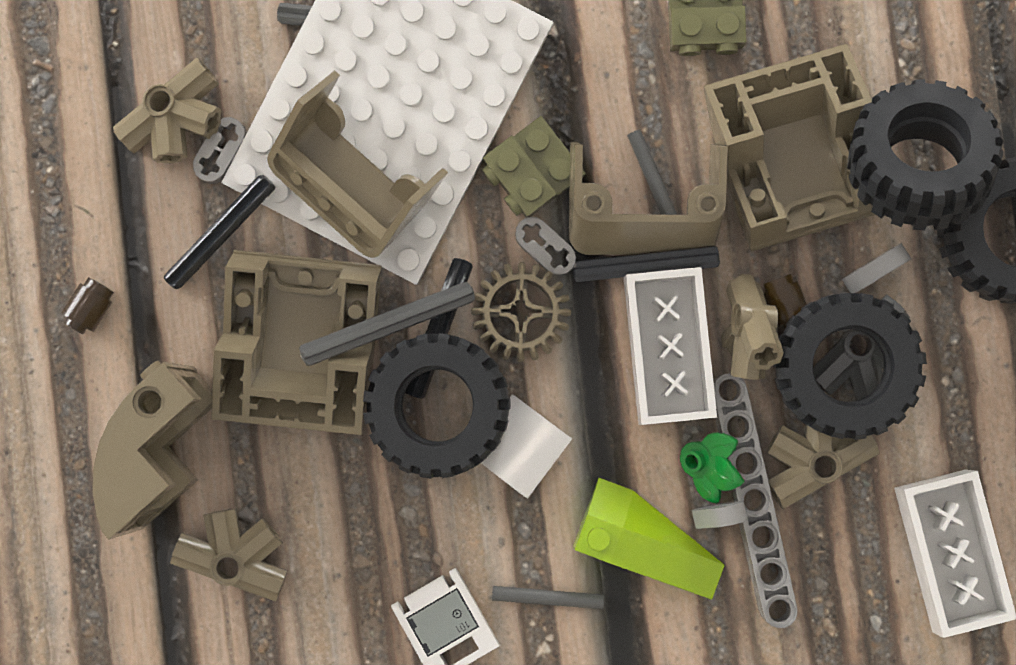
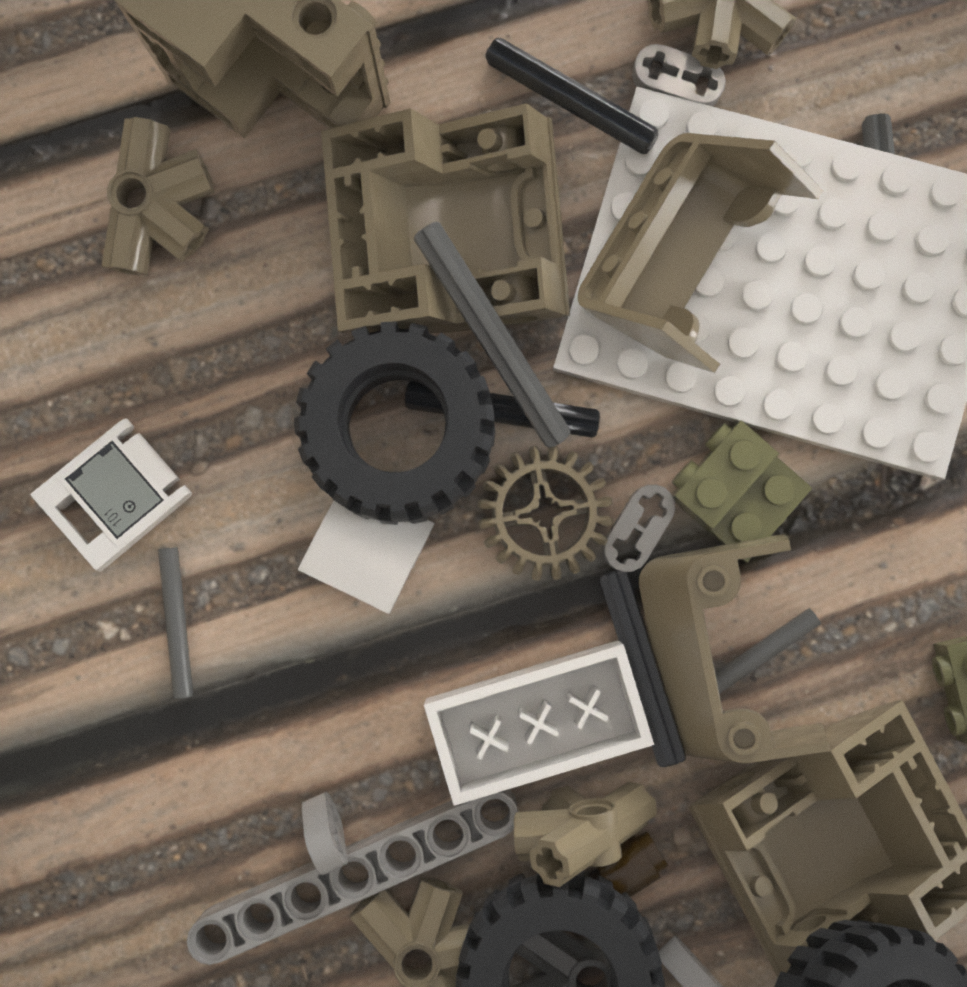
camera: 75 degrees right, 0 degrees up
lime wedge [573,478,725,600] -> none
green plate [680,432,745,504] -> none

